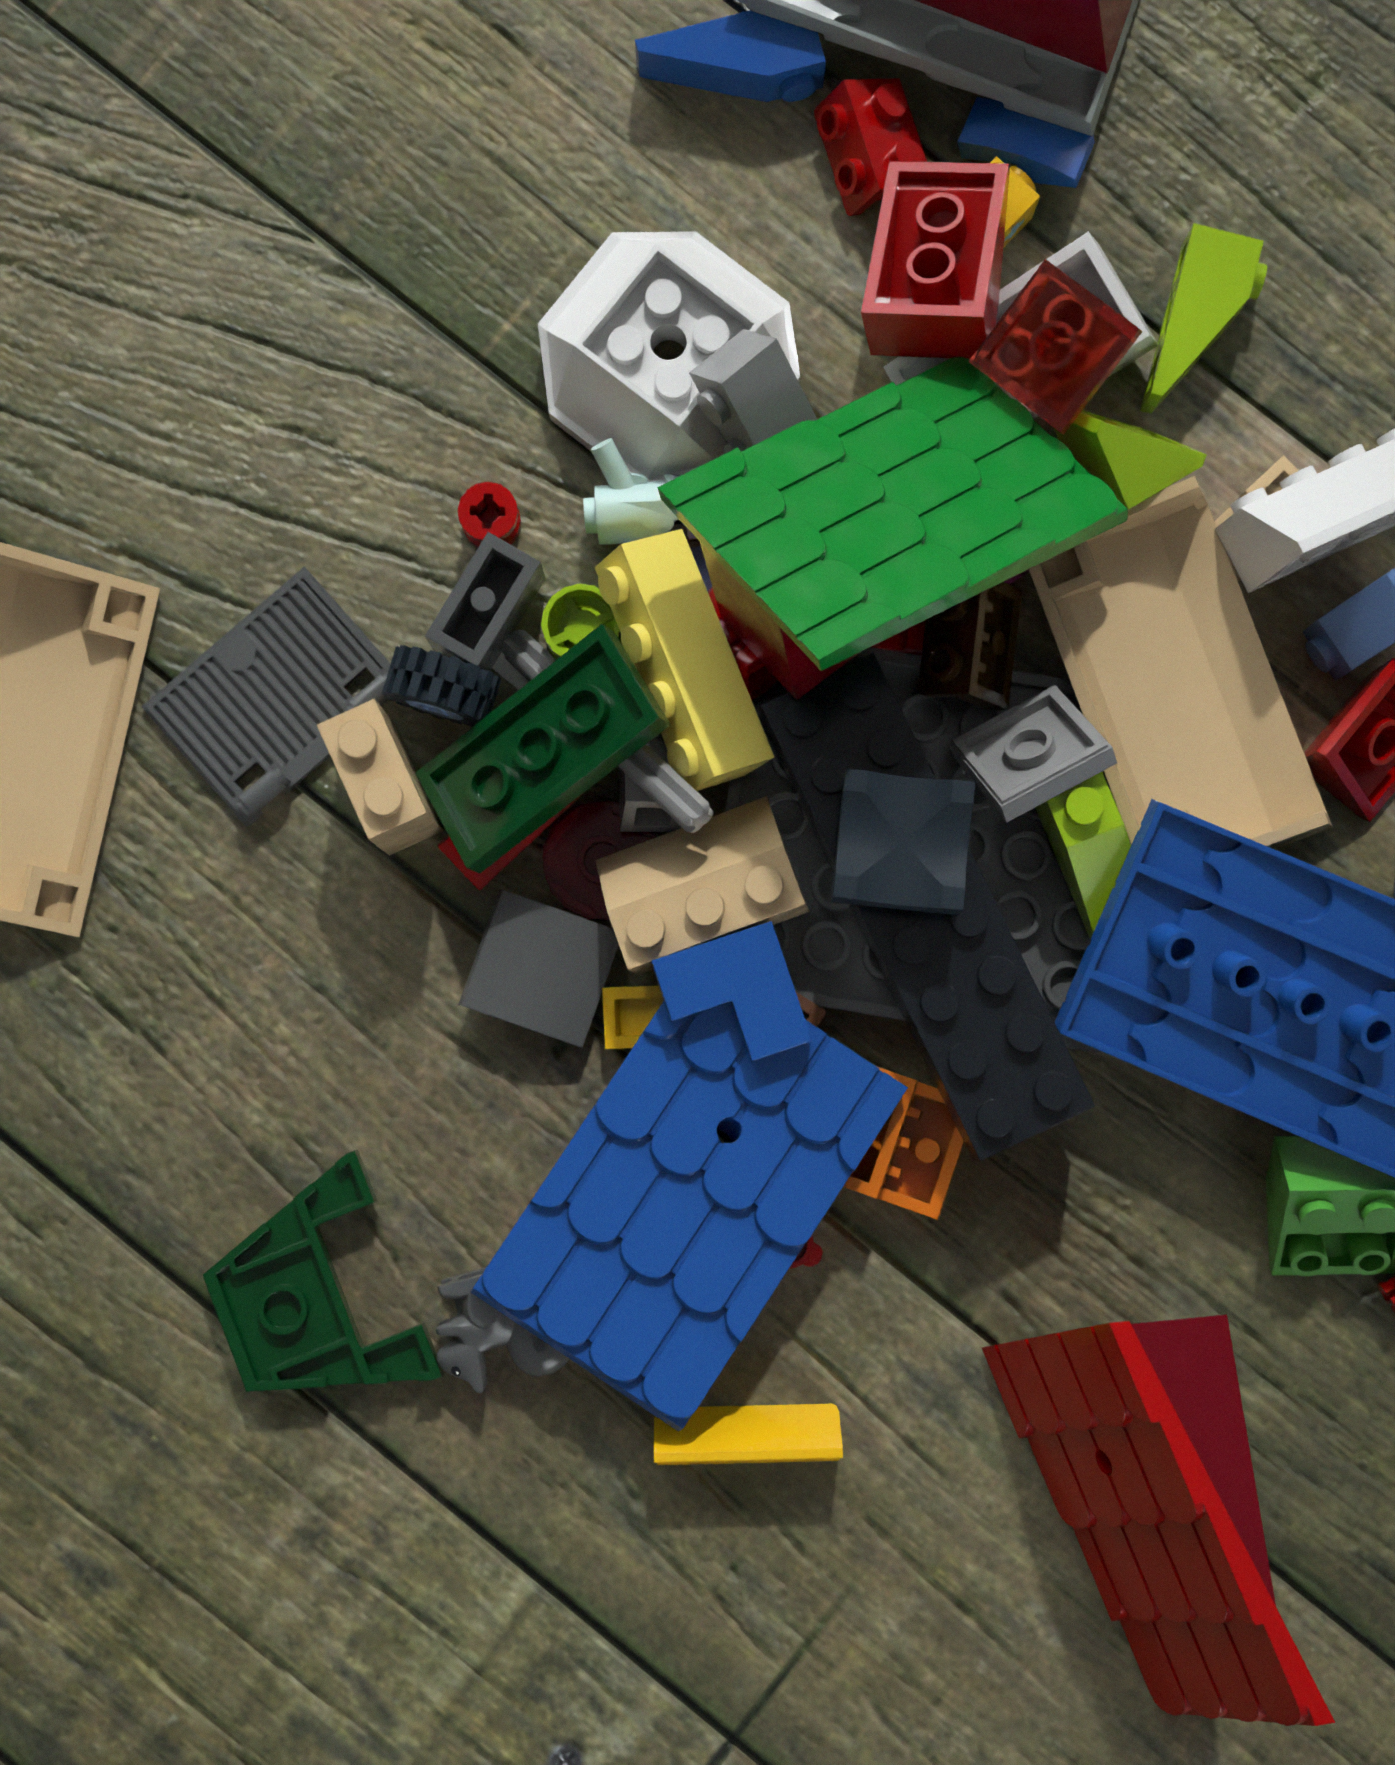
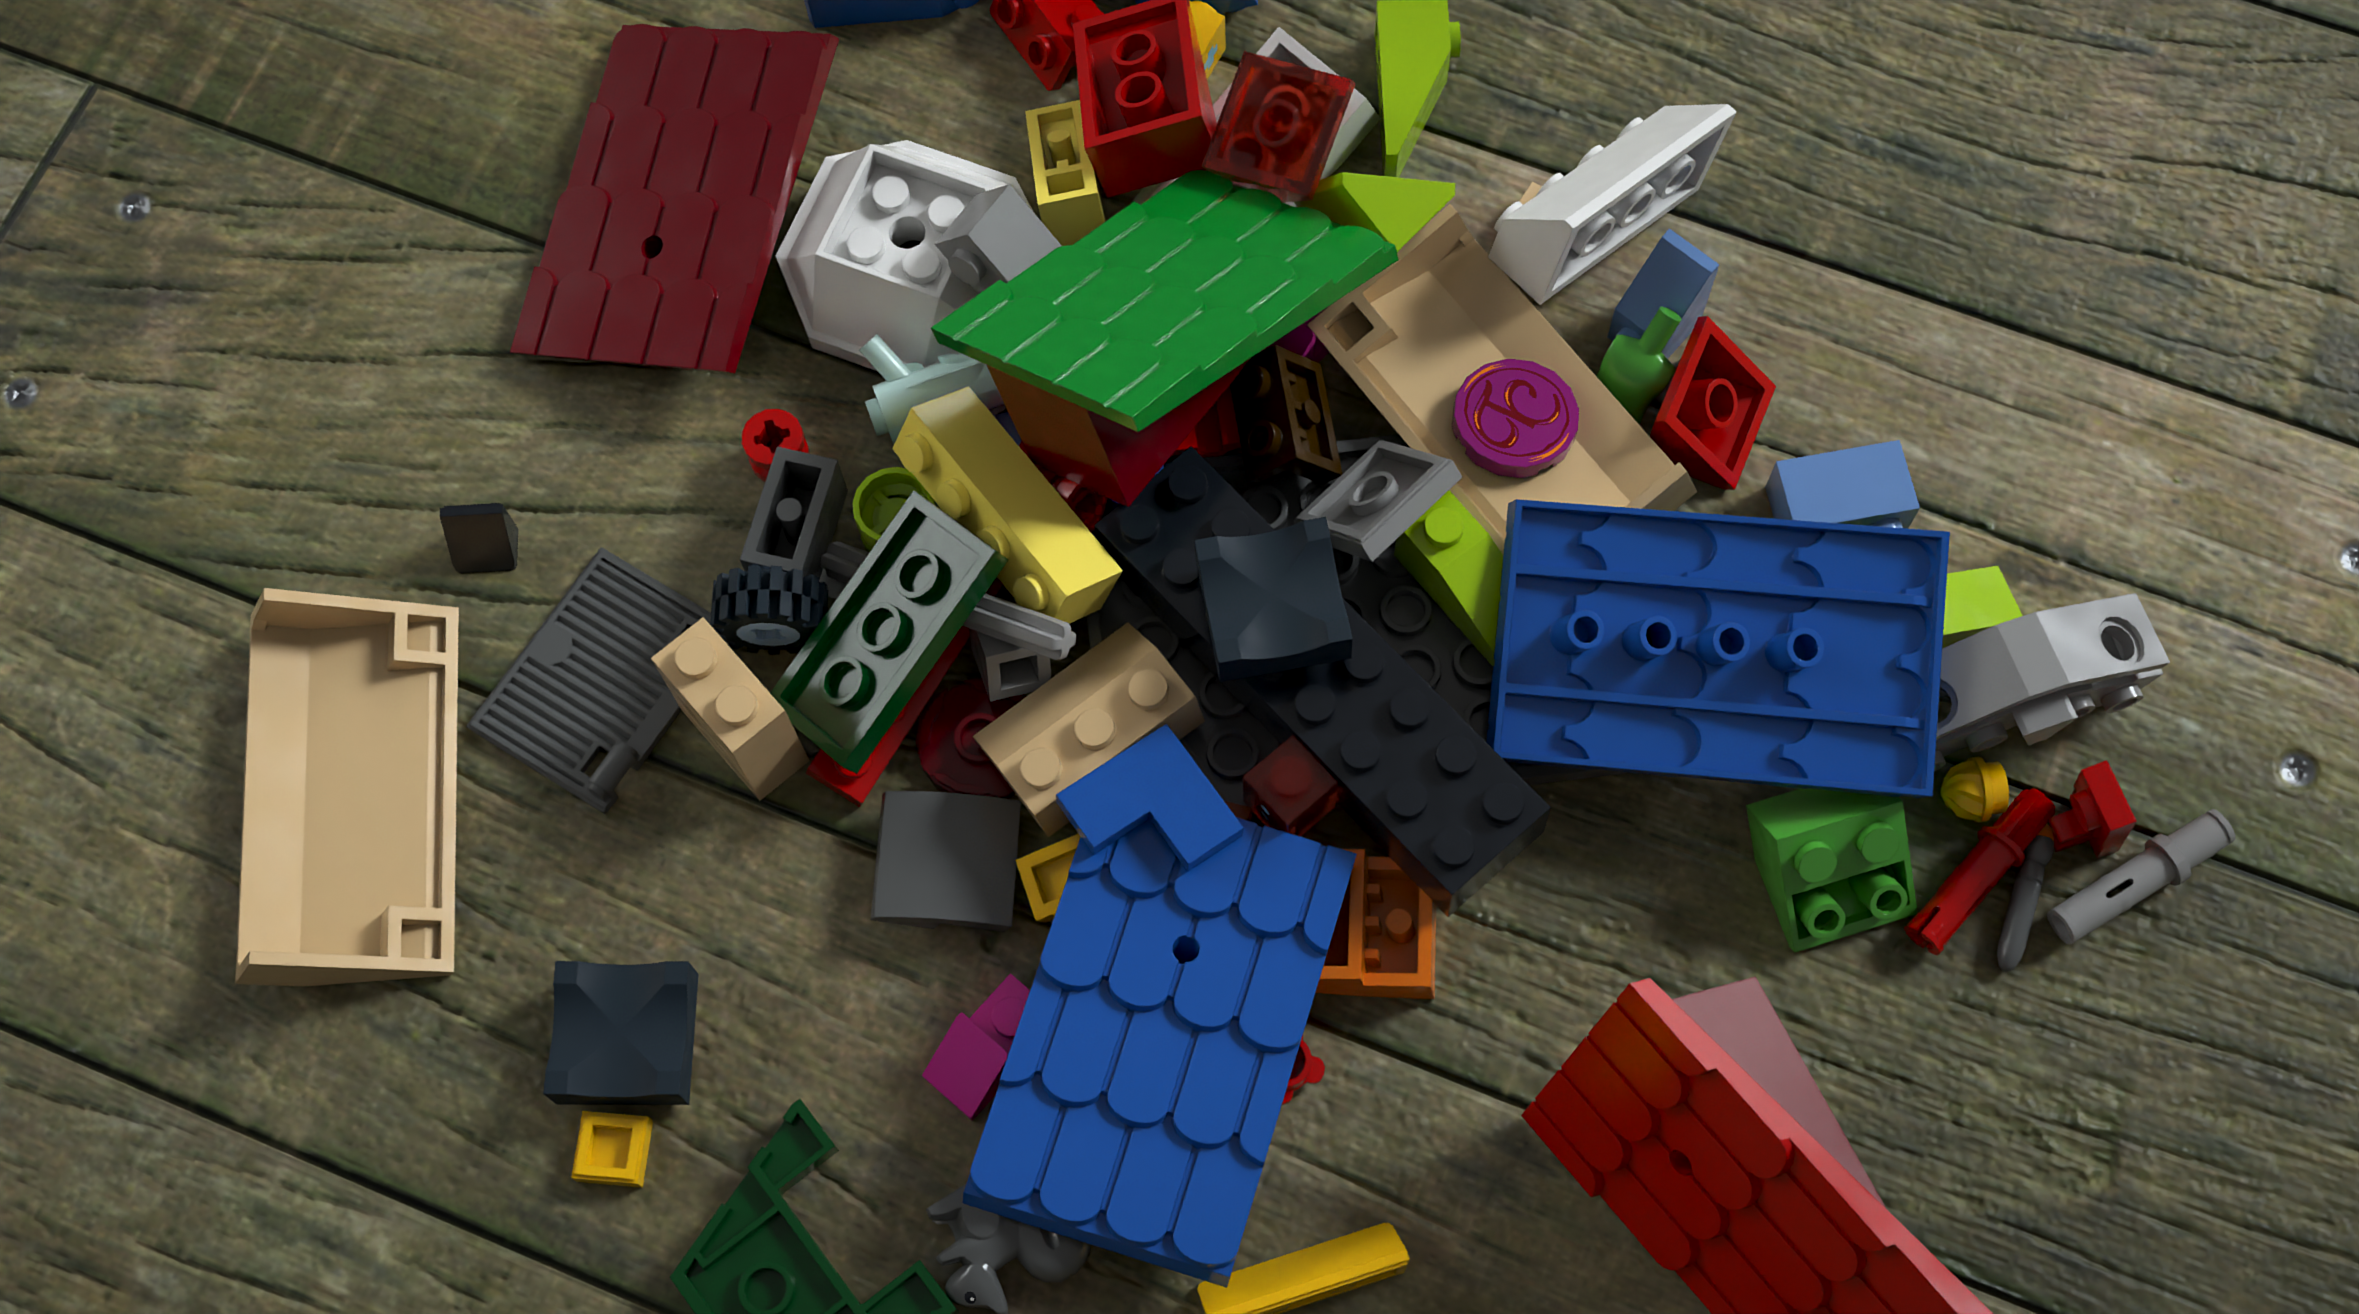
camera: 15 degrees left, 15 degrees down
none -> black slope [440,503,519,574]
none -> dark red piece [510,24,839,374]
none -> black brick [543,961,699,1105]
none -> yellow tile [571,1111,653,1188]
none -> dark pink slope [922,973,1030,1121]
none -> light yellow slope [1025,100,1106,246]
none -> clear red brick [1243,735,1338,836]
none -> magenta tile [1452,359,1579,478]
none -> bright green piece [1596,306,1682,424]

